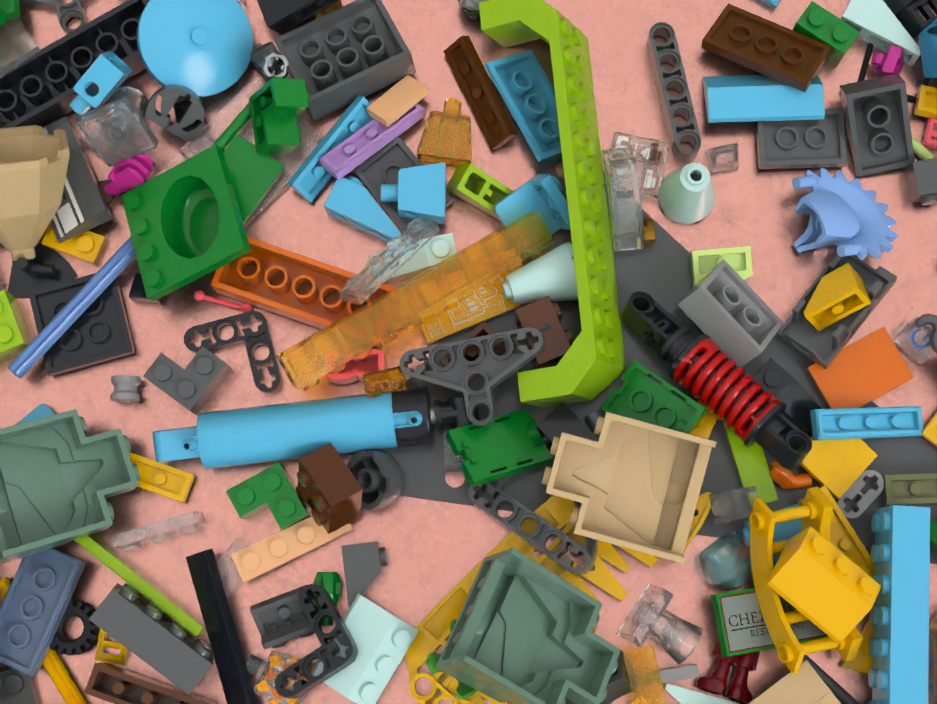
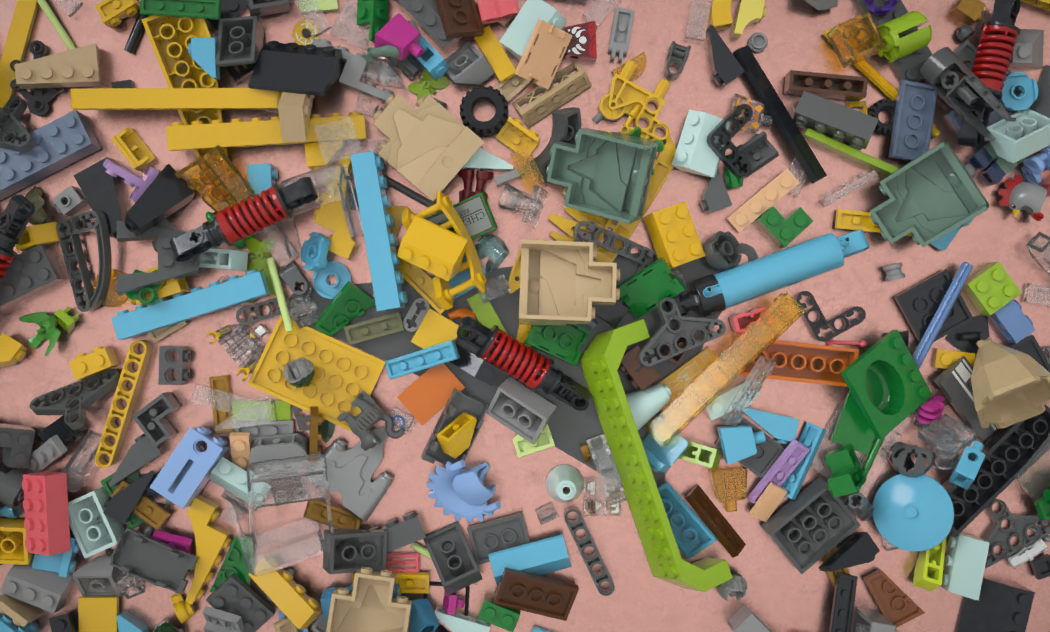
camera: 160 degrees right, 10 degrees up
dark grey brick [143,346,232,415] -> none
reddish brown brick [296,443,363,534] -> none
clear yellow piece [362,366,406,398] -> none
none -> yellow brick [643,201,705,268]

